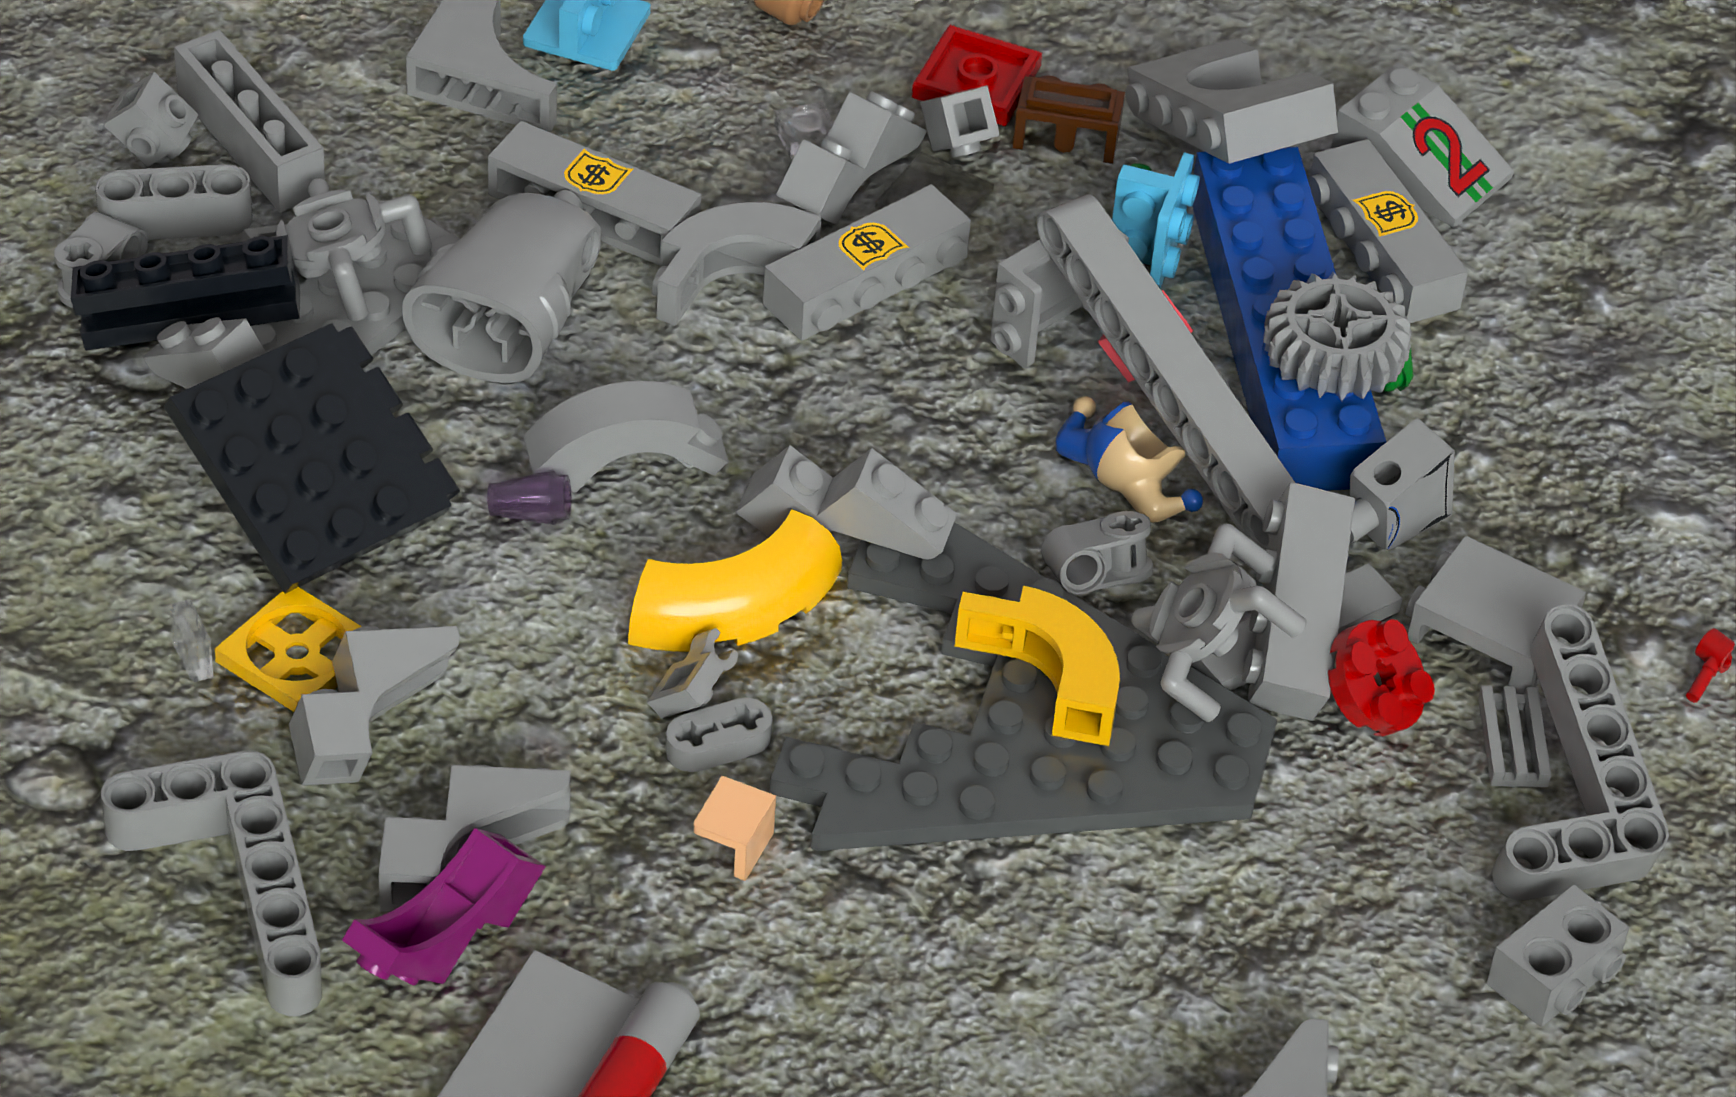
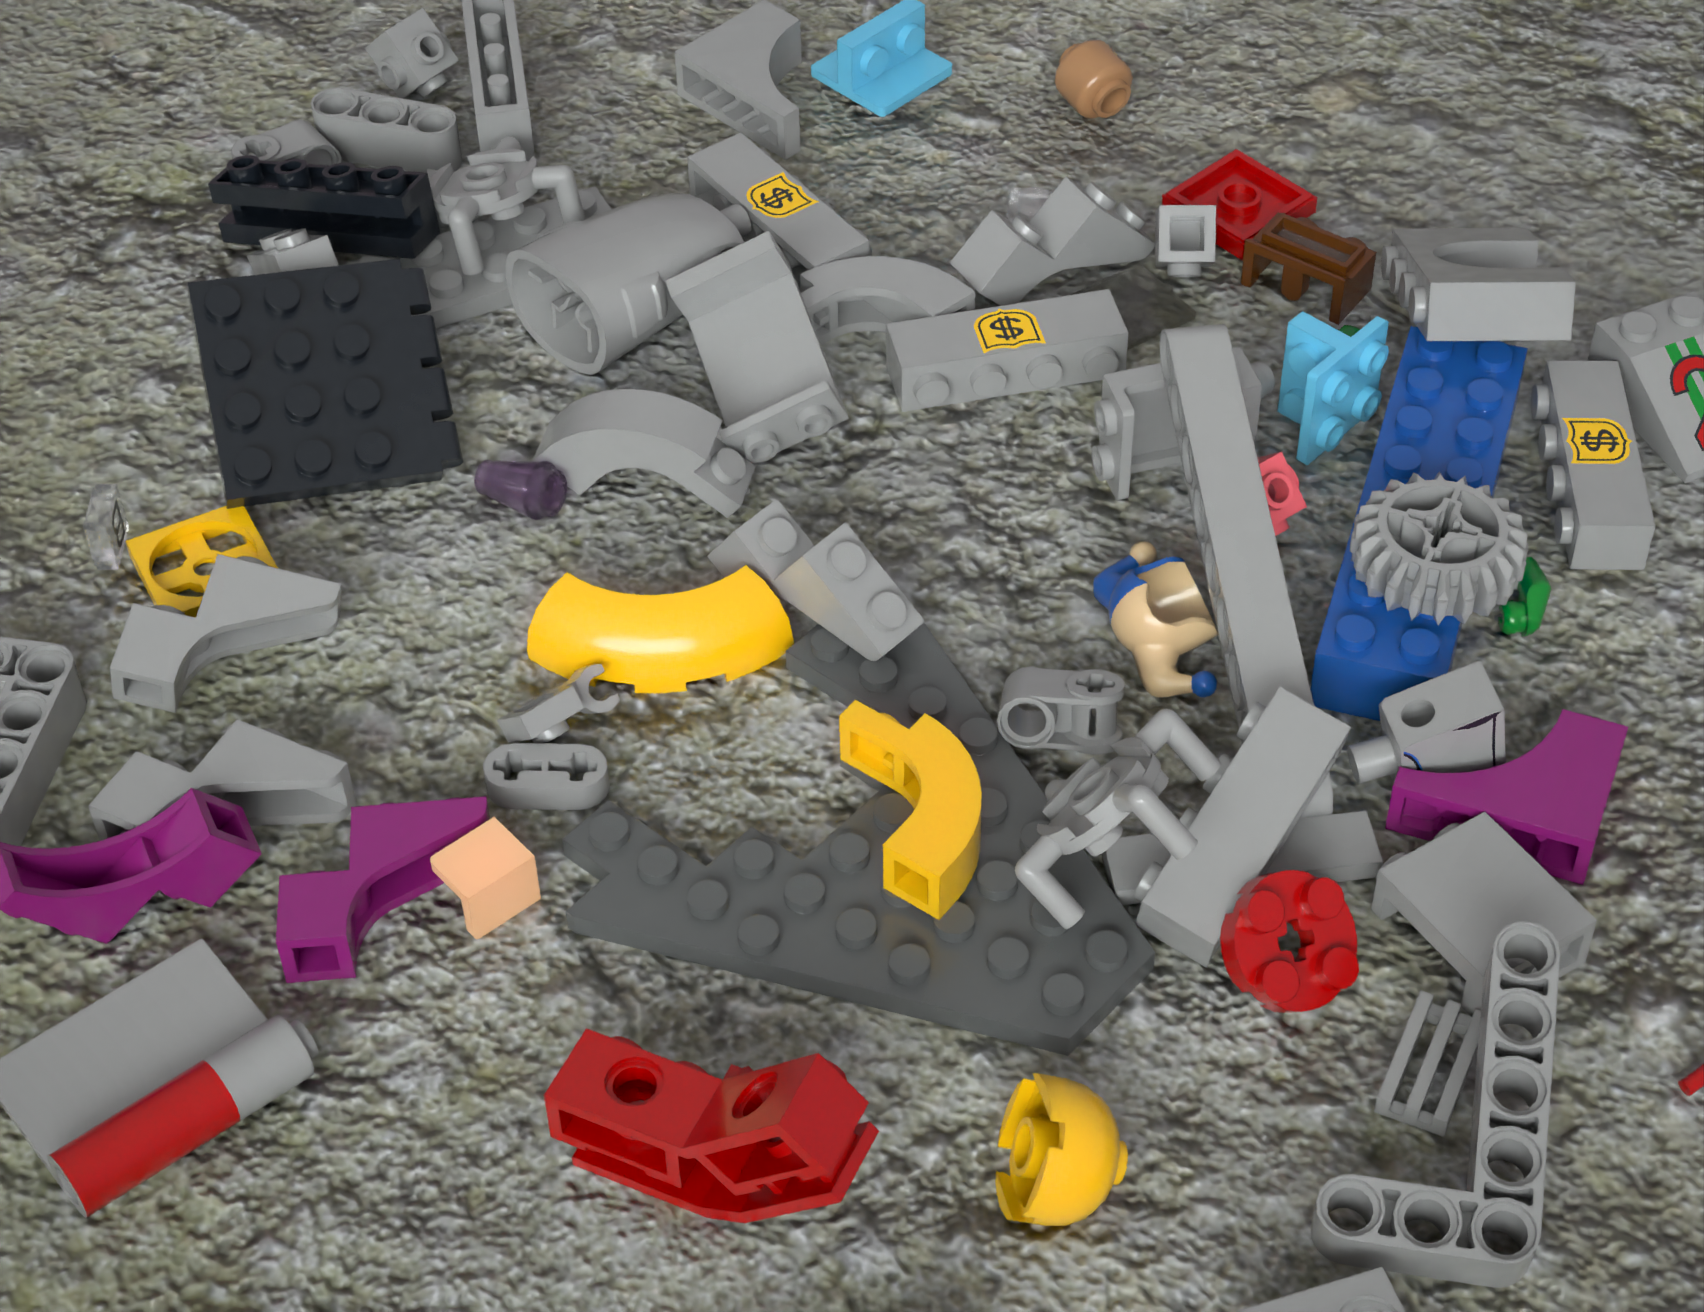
camera: 30 degrees right, 0 degrees up
none -> magenta arch [276,796,490,983]
none -> red brick [544,1028,879,1223]
none -> light grey panel [665,231,849,464]
none -> yellow cylinder [995,1073,1128,1226]
none -> magenta arch [1385,709,1629,885]

